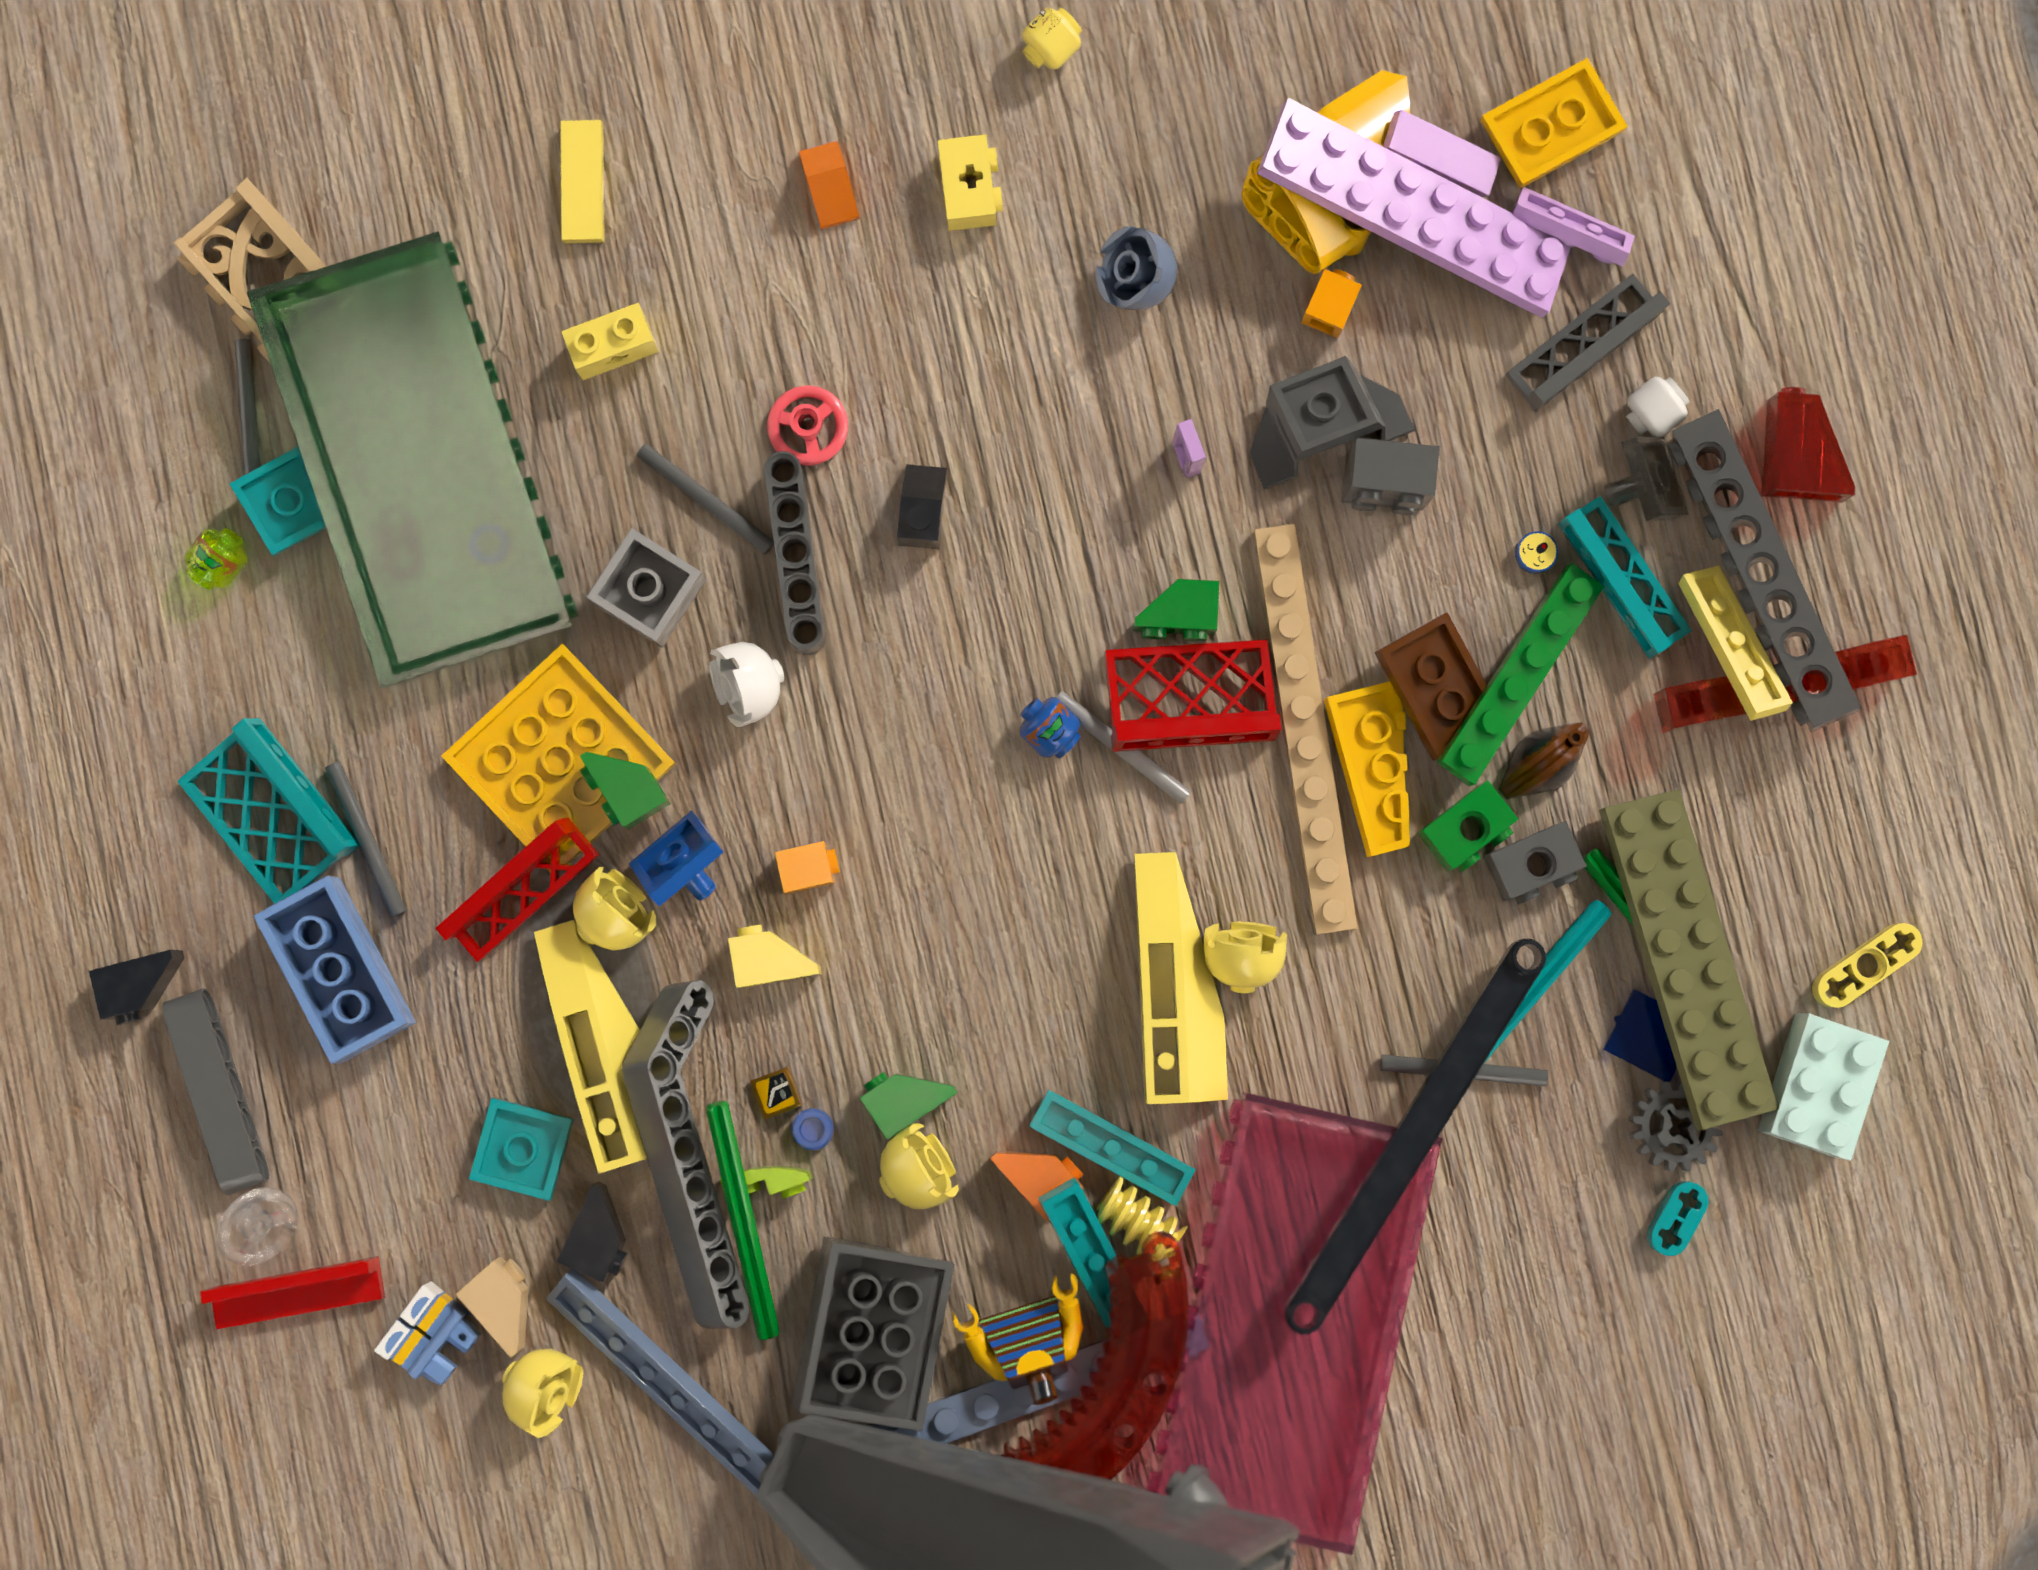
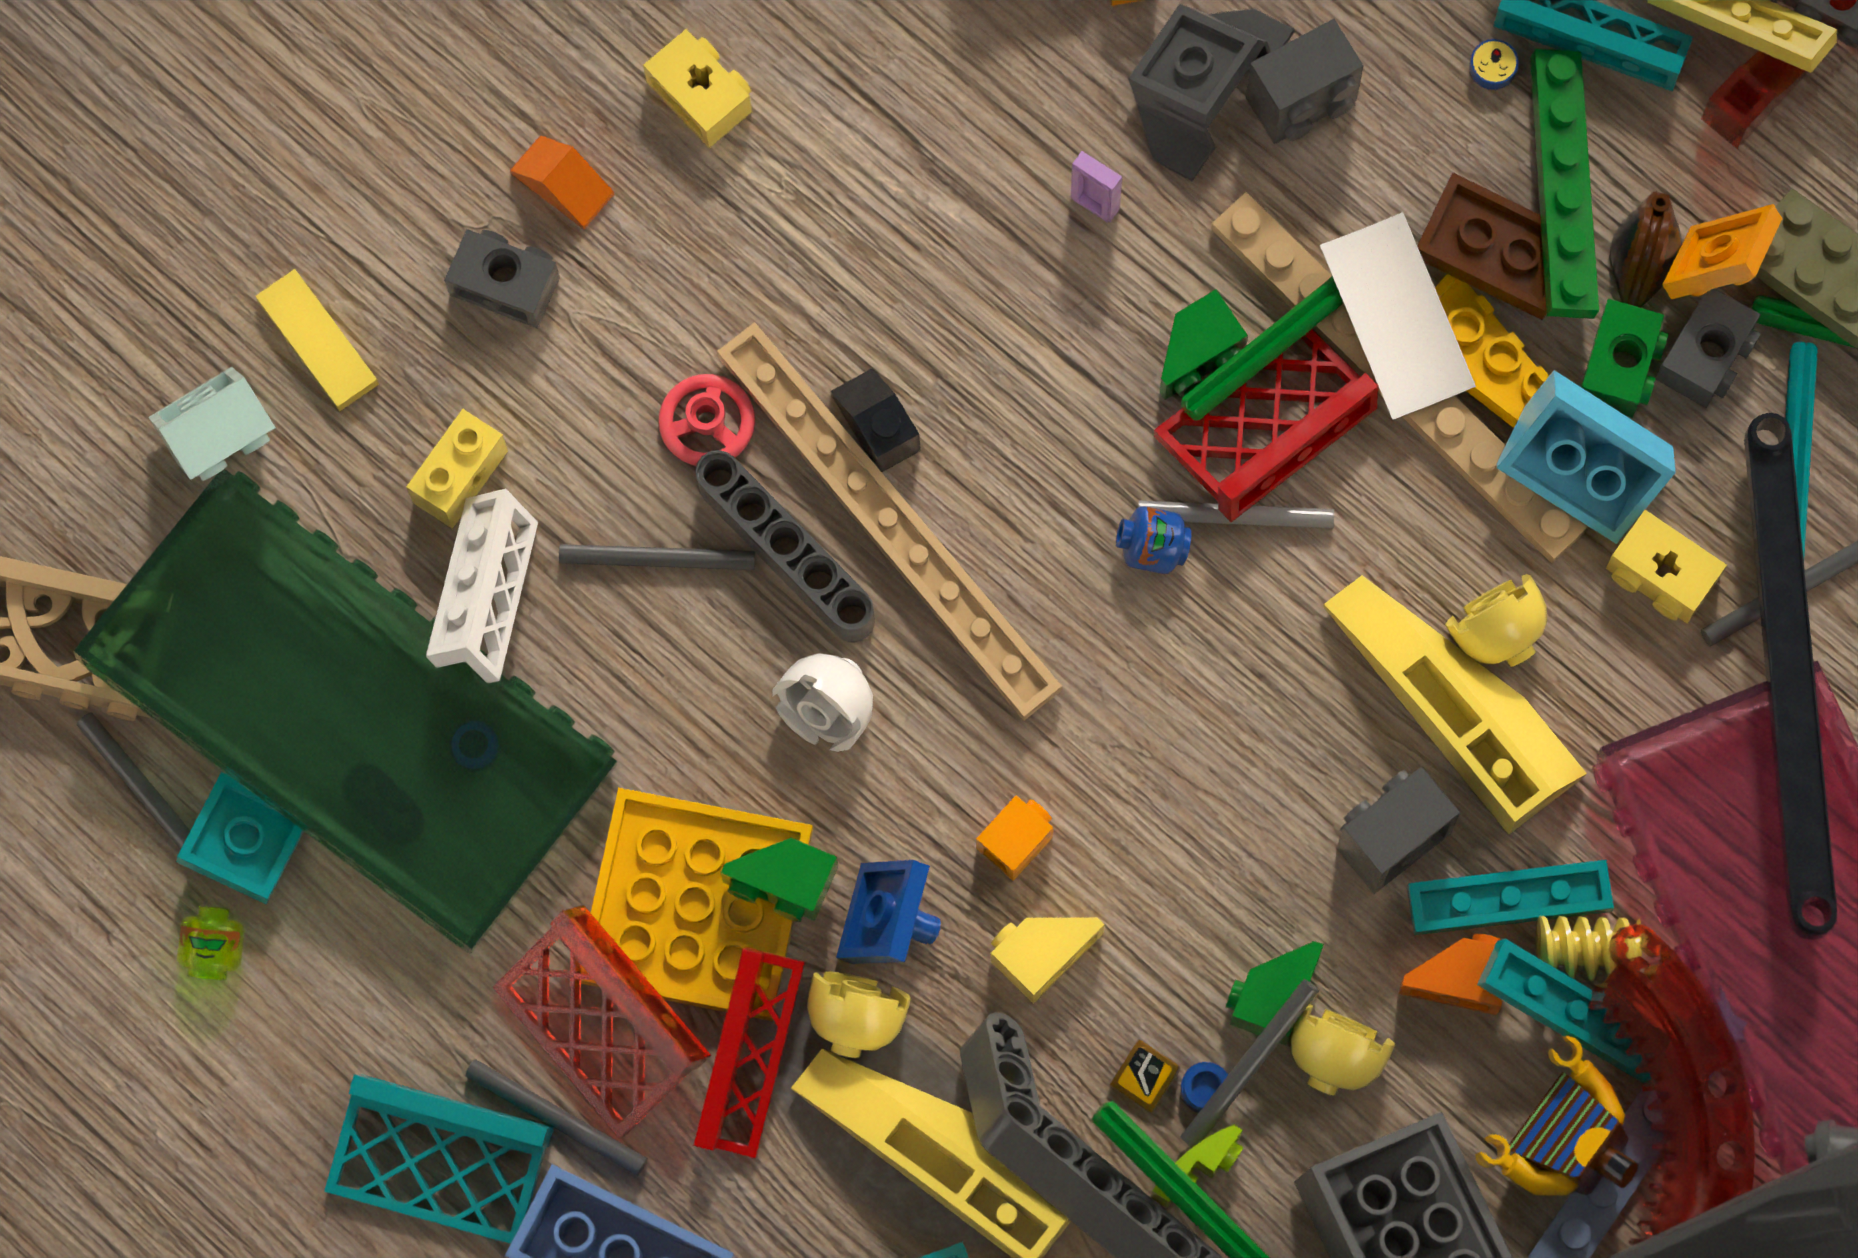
camera: 30 degrees left, 10 degrees down
light grey brick [586,528,707,648] -> none
sand blue cylinder [1095,226,1178,310] -> none
none -> light aqua brick [148,367,276,481]
none -> white fence [426,489,538,684]
none -> dark grey brick [444,229,560,329]
none -> clear red fence [492,905,712,1138]
none -> tan plate [717,322,1062,721]
none -> dark grey bar [1180,979,1320,1148]
none -> green axle [1181,276,1343,421]
none -> white sticker [1320,212,1476,420]
none -> dark grey brick [1337,766,1460,894]
none -> medium azure slope [1497,370,1676,544]
none -> light yellow brick [1606,510,1727,624]
none -> light orange plate [1662,204,1782,300]

